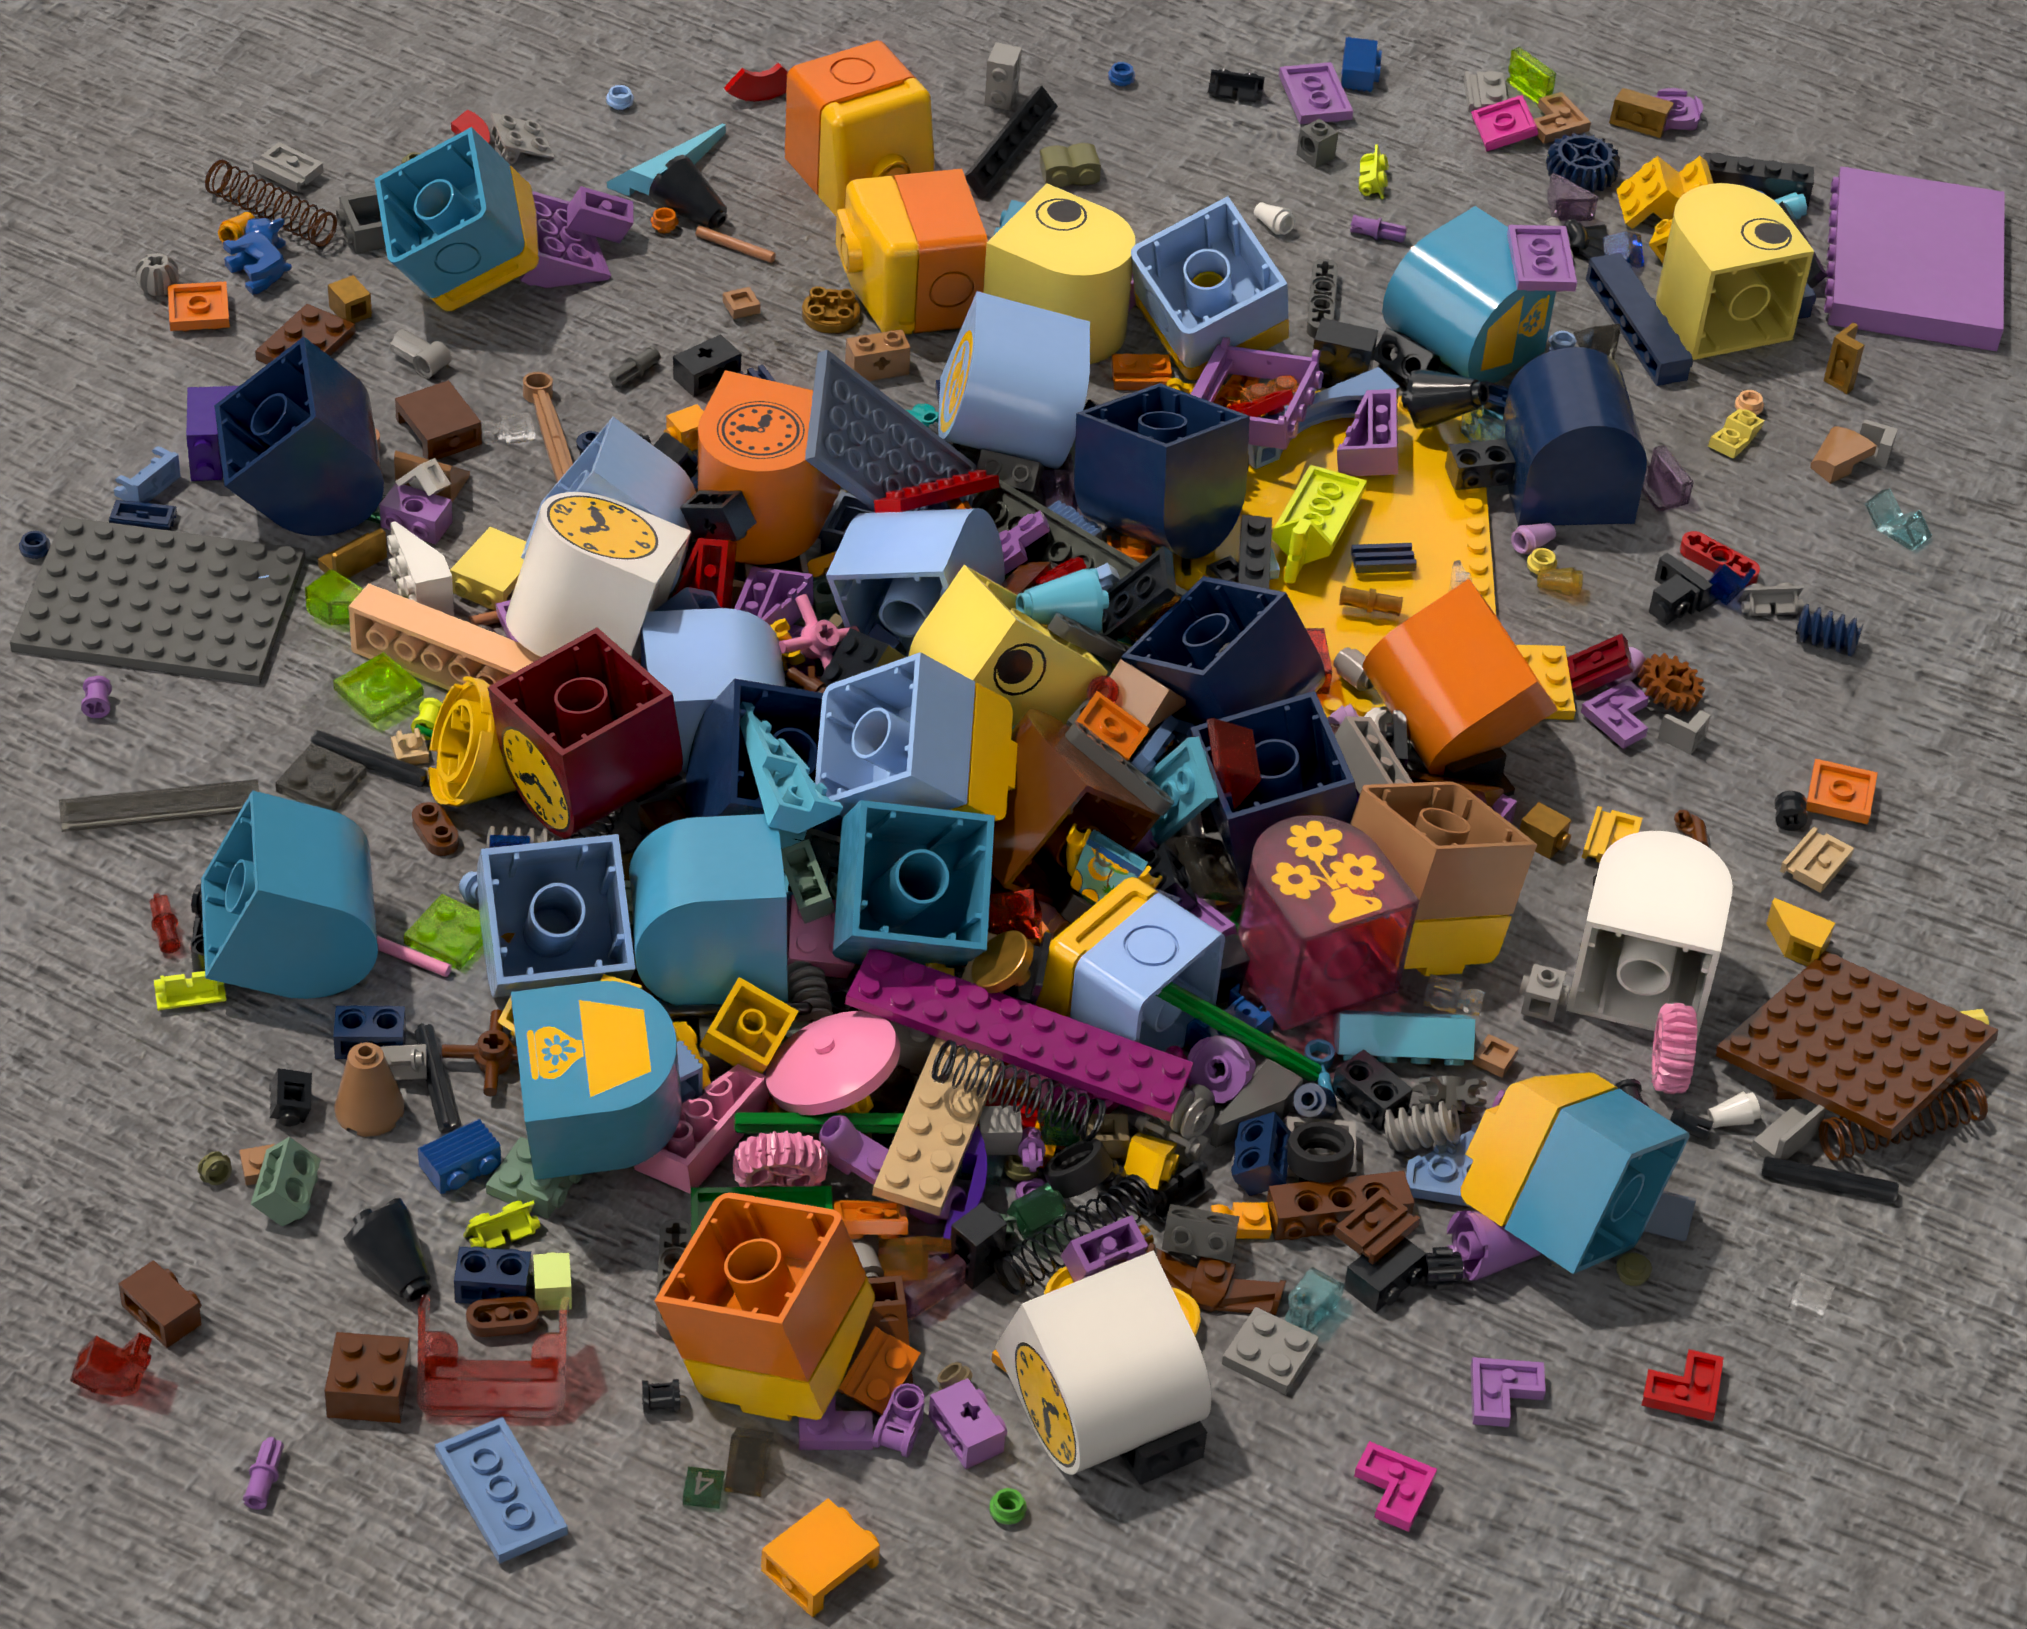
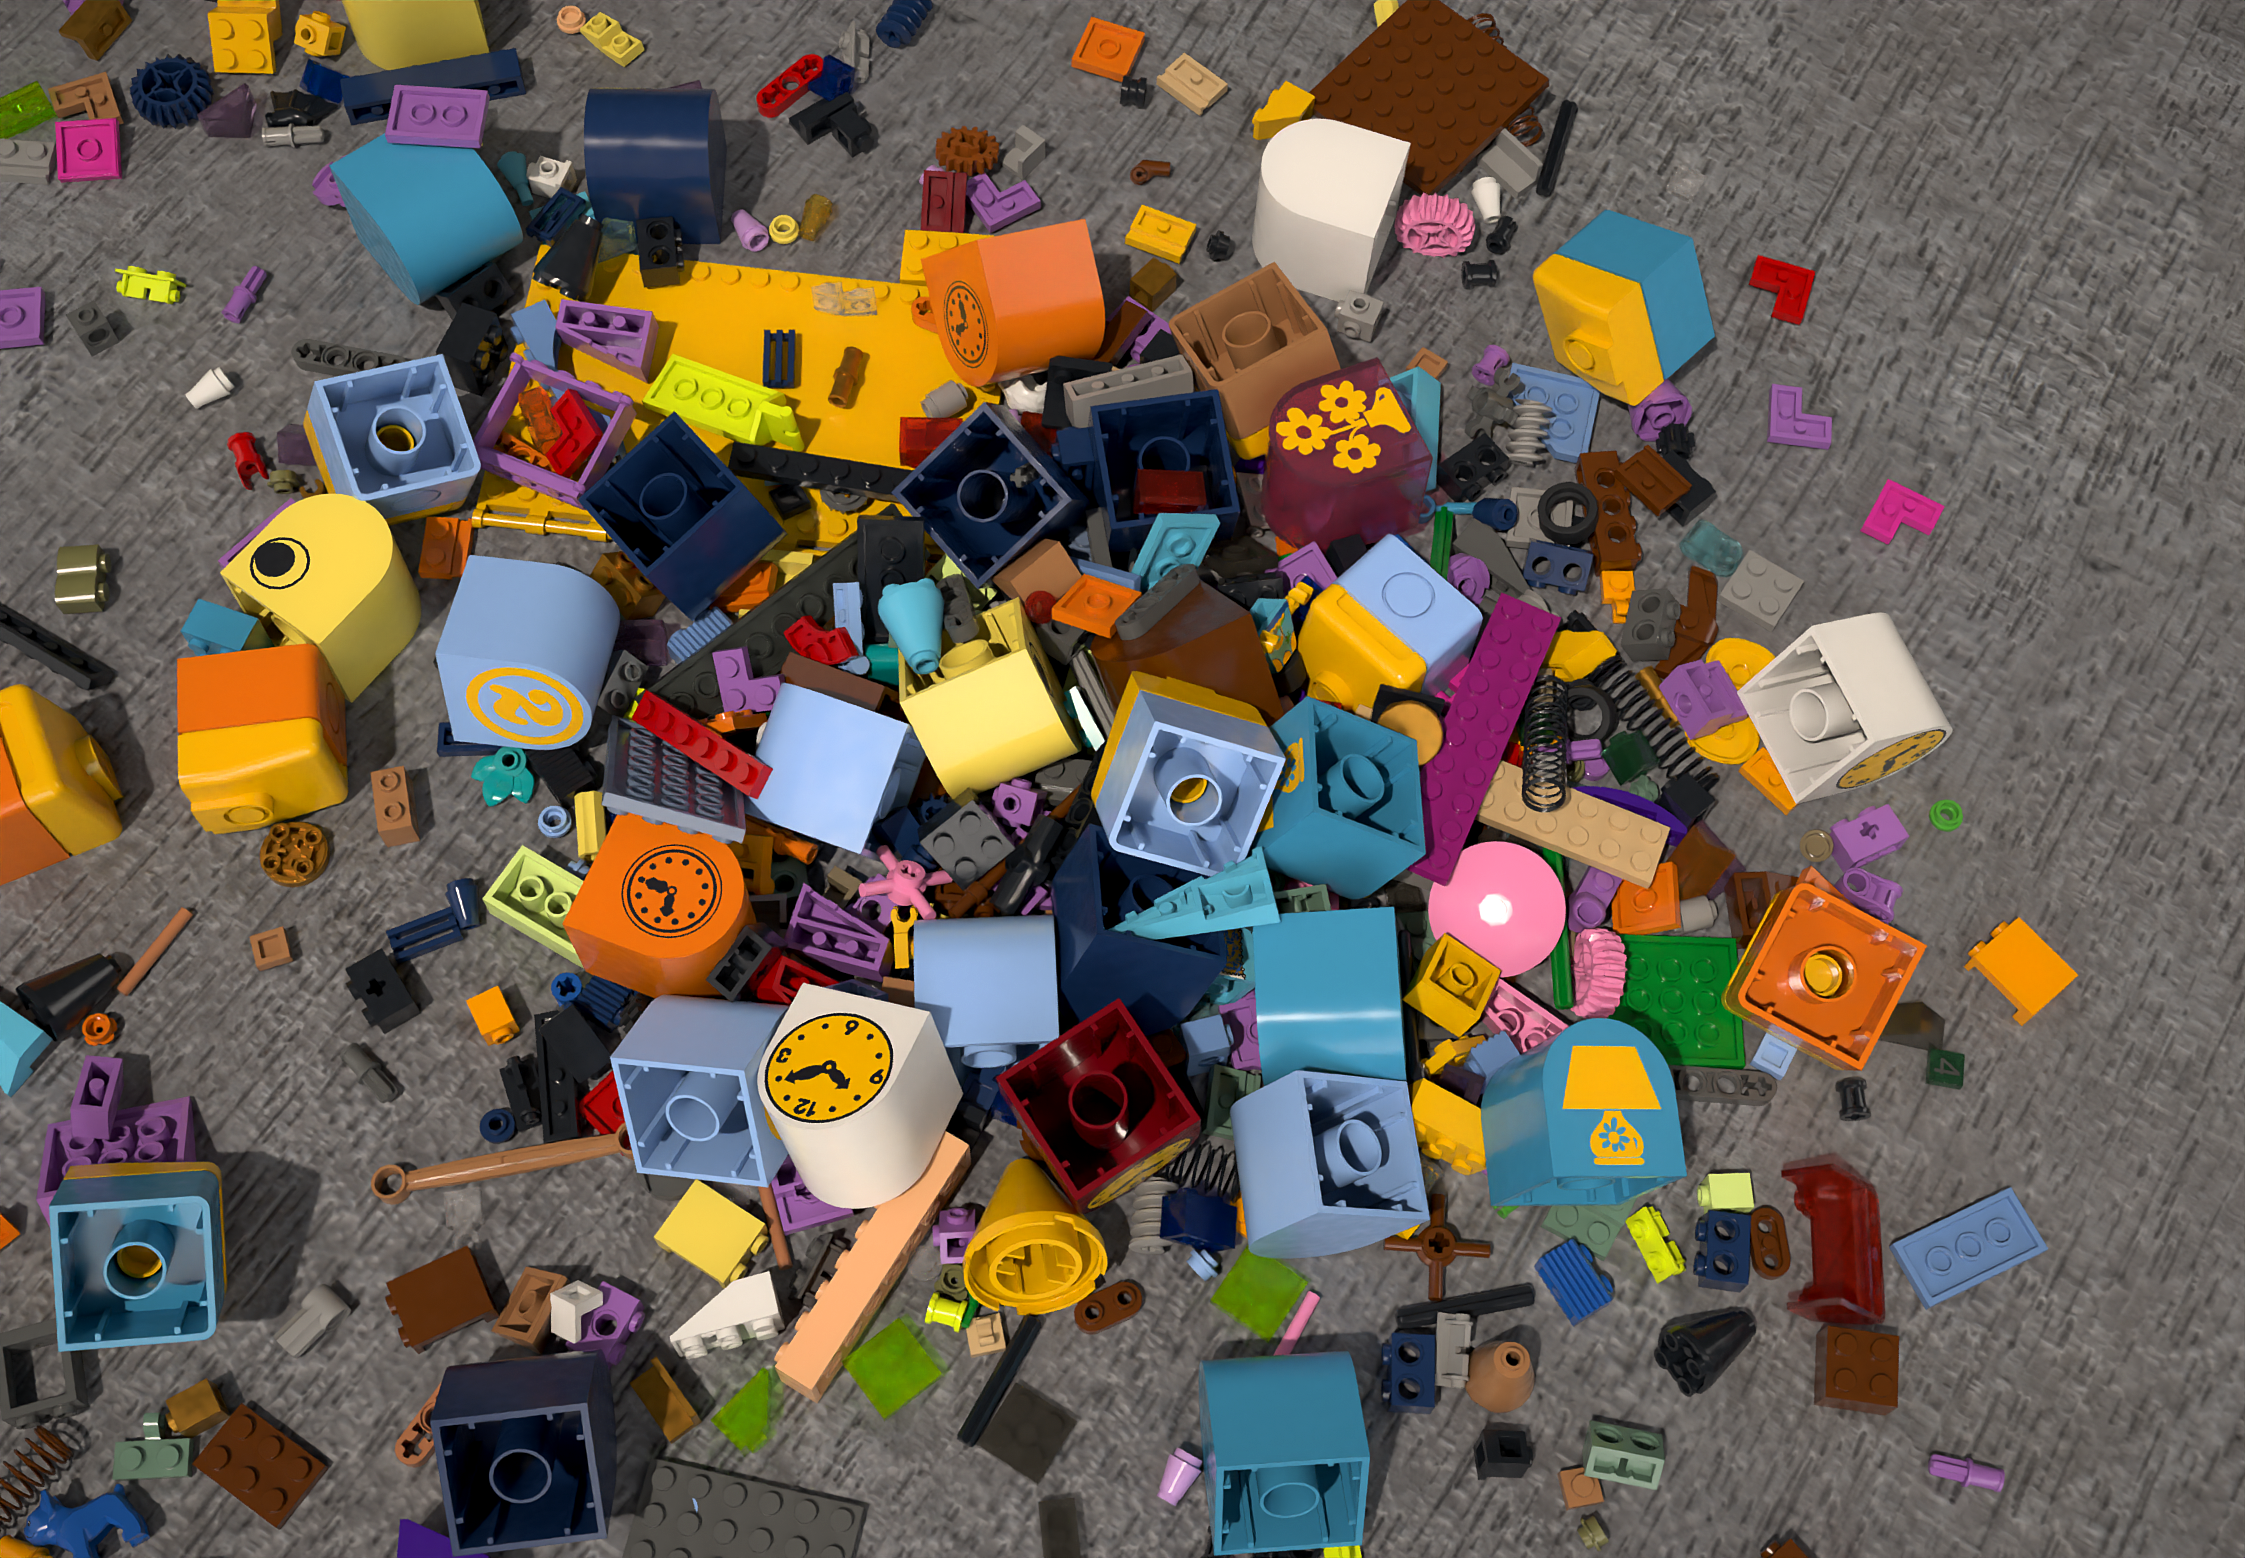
camera: 85 degrees left, 20 degrees up
none -> sand green plate [112,1412,194,1481]

